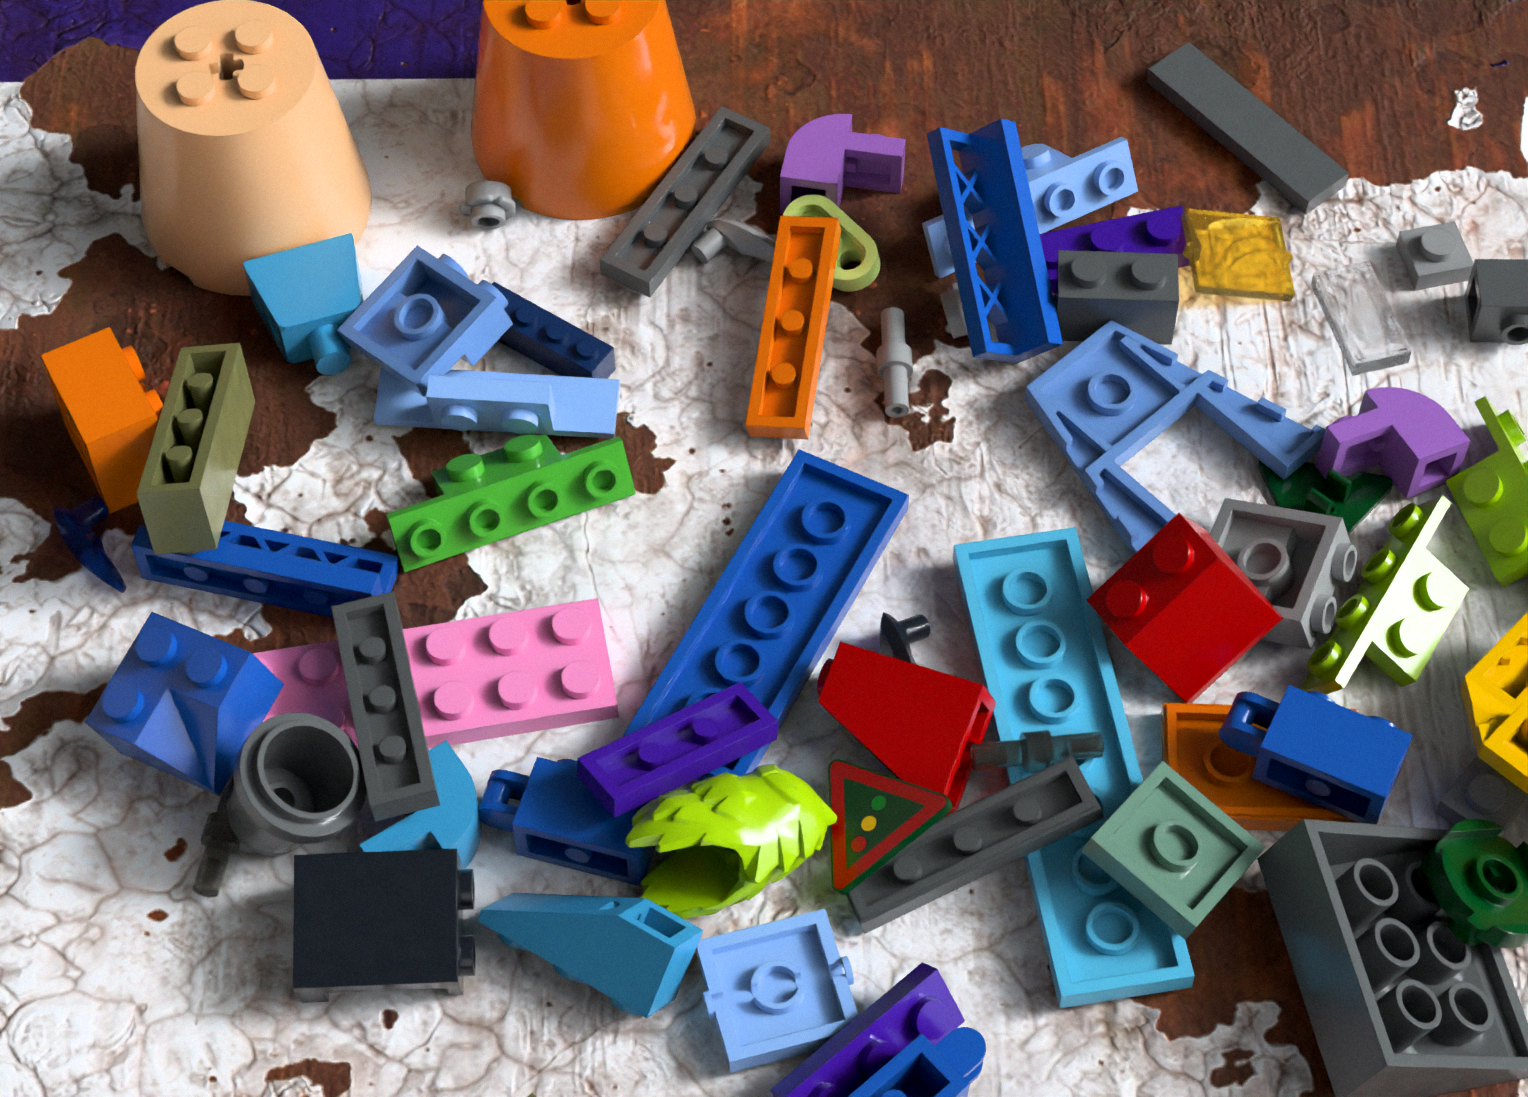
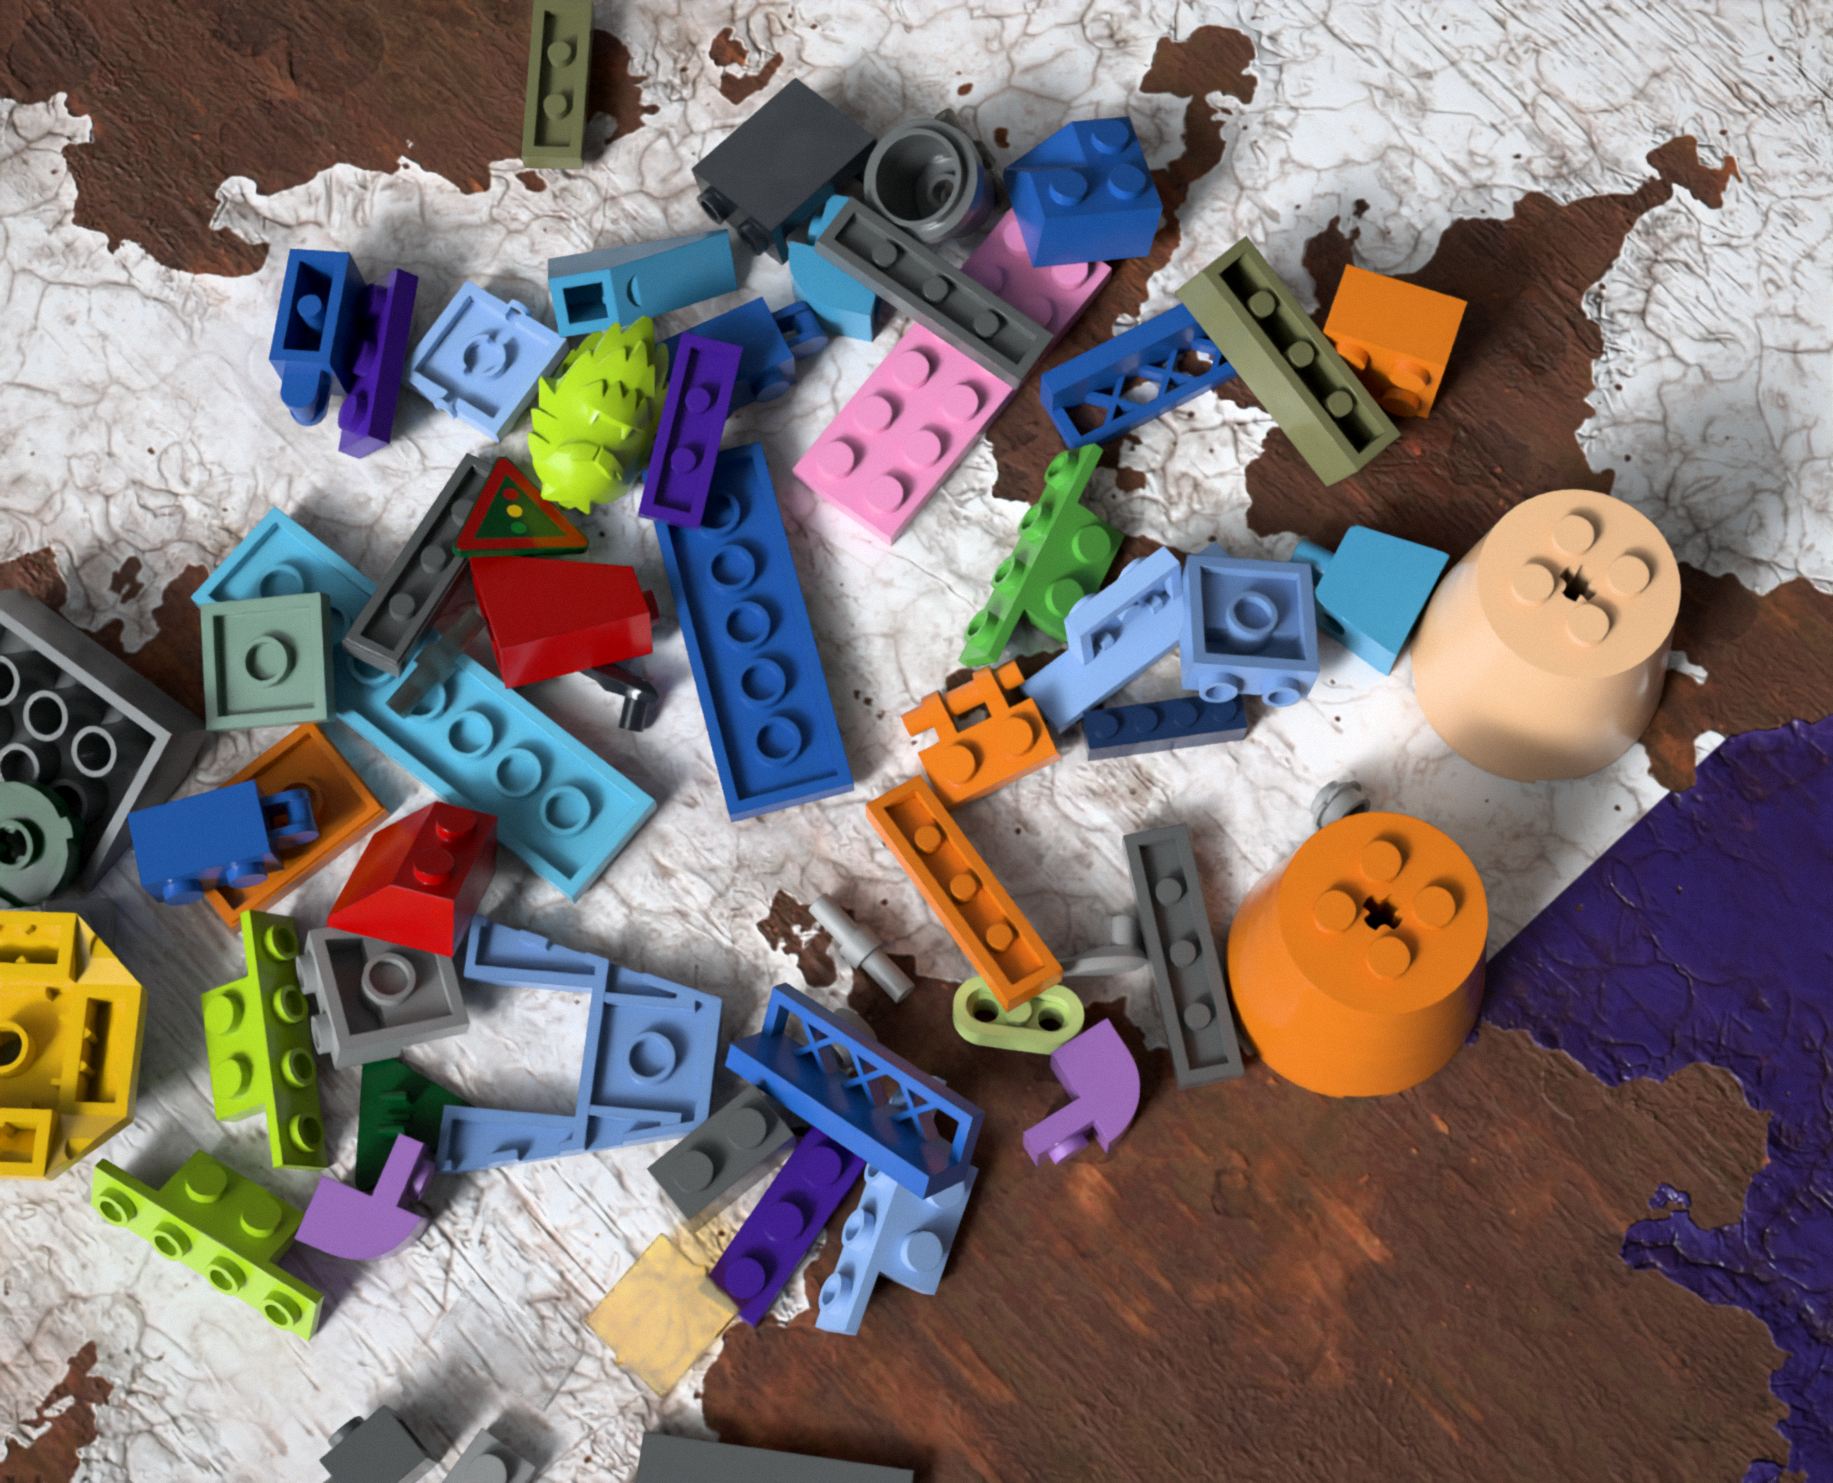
camera: 140 degrees right, 15 degrees up
clear blue bar [54,495,127,593] -> none
none -> orange plate [901,660,1062,813]

